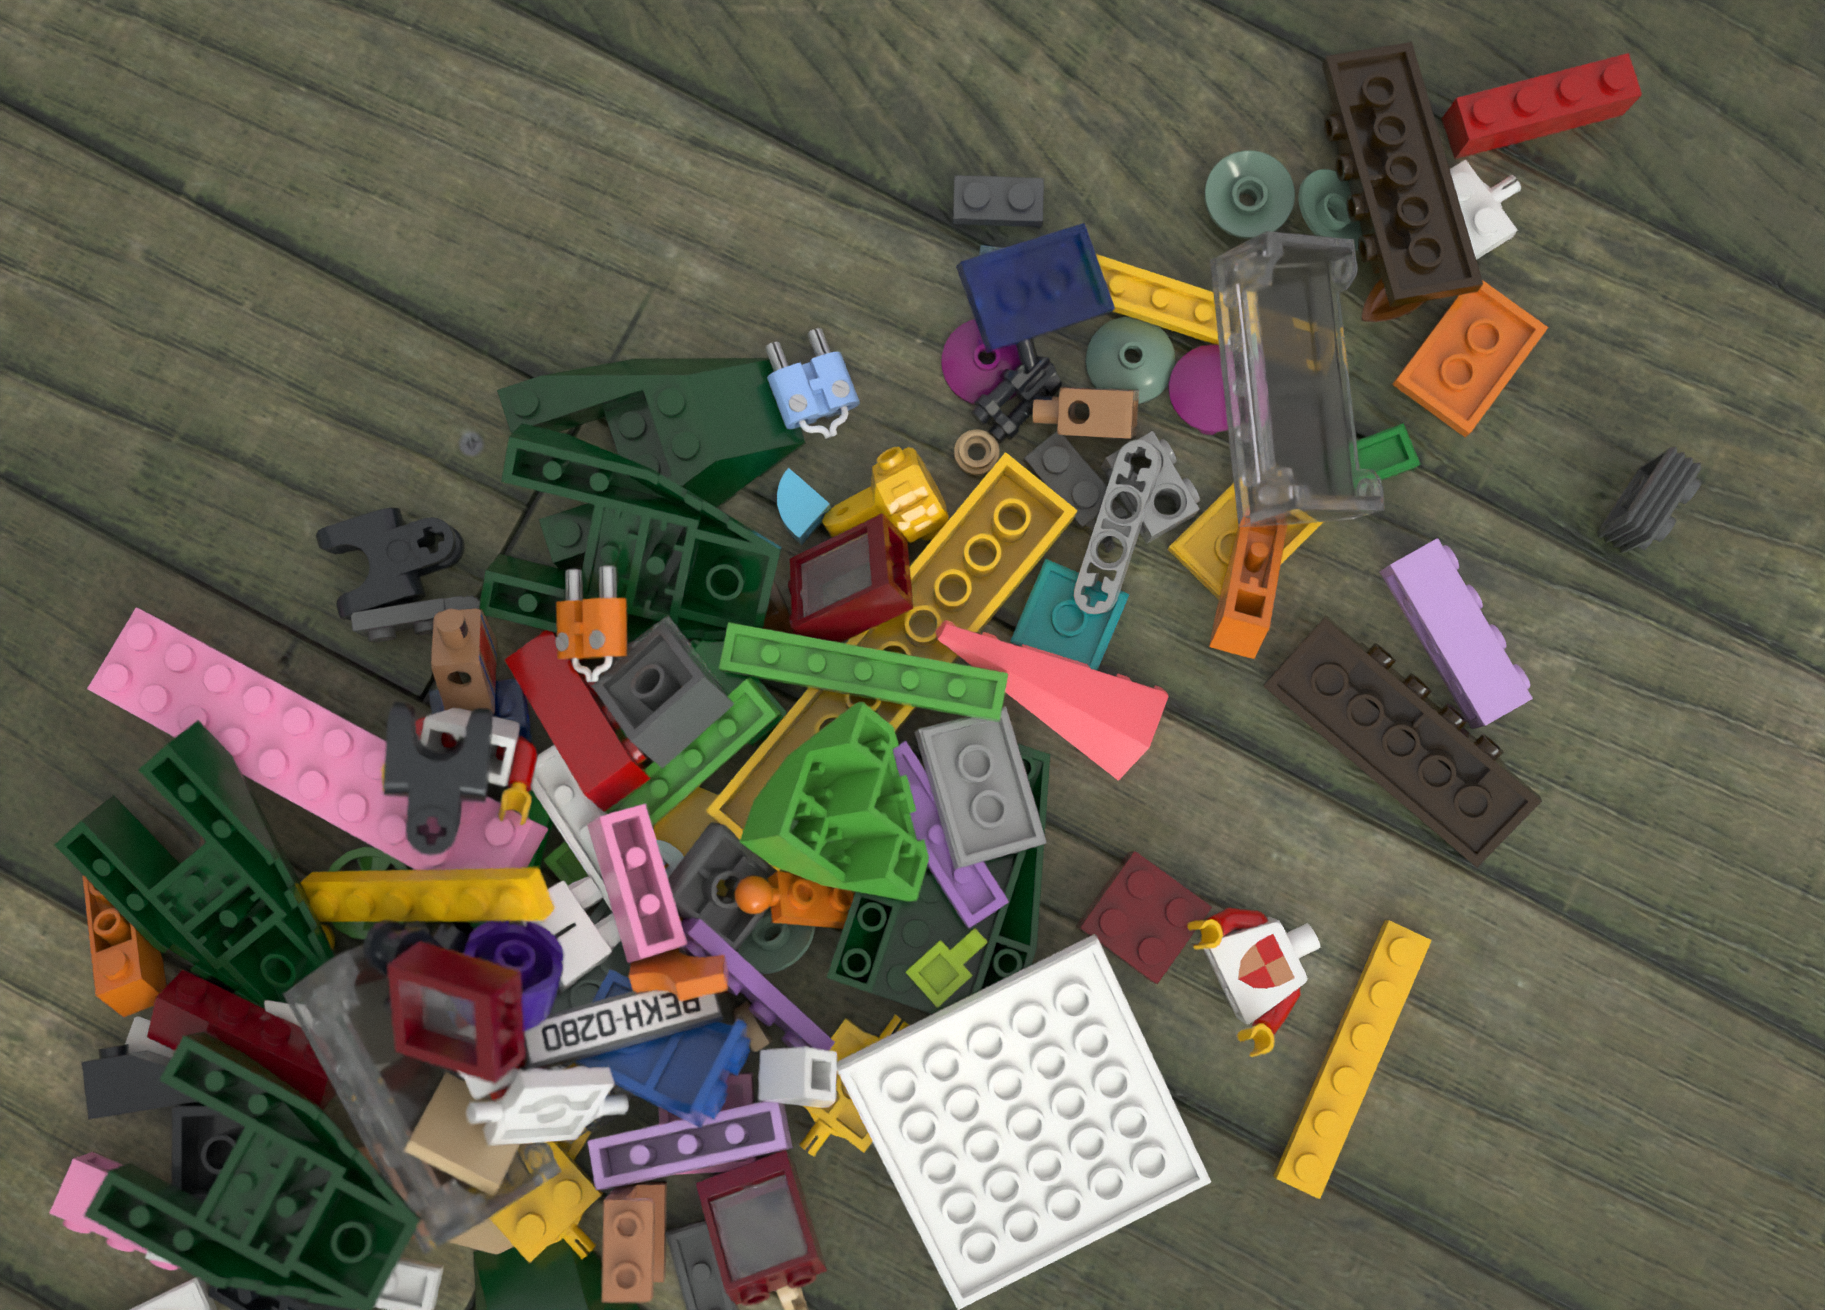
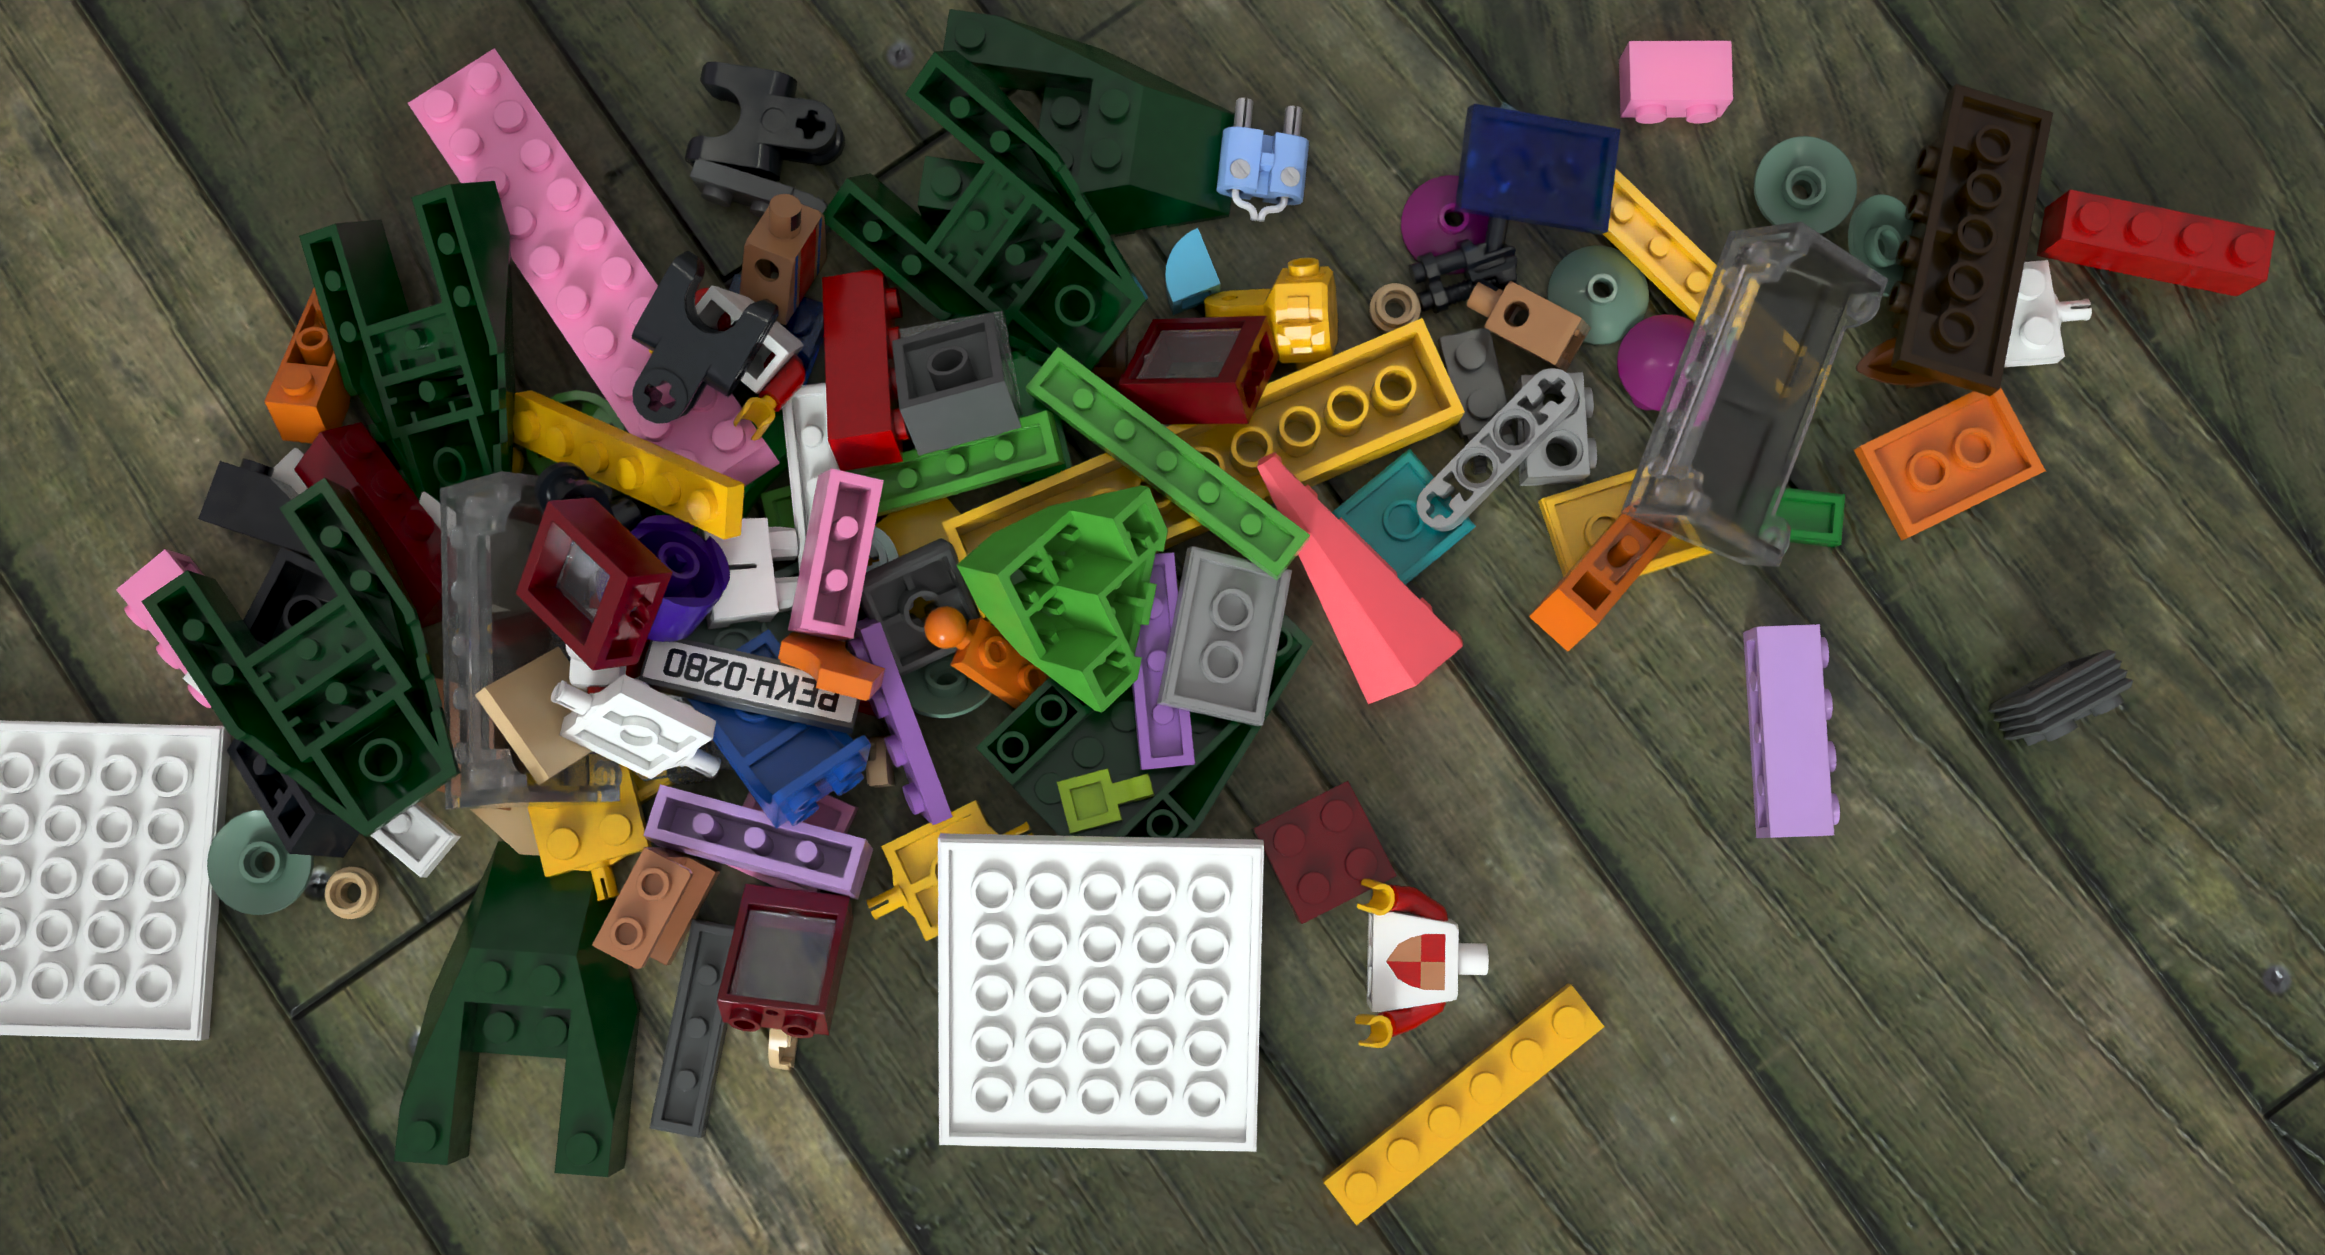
camera: 35 degrees right, 0 degrees up
orange piece [555,565,627,682] -> none
white slope [758,1047,837,1108] -> none
dark grey plate [953,175,1044,227] -> none
dark brown plate [1263,615,1542,868] -> none
none -> bright pink brick [1619,41,1733,124]

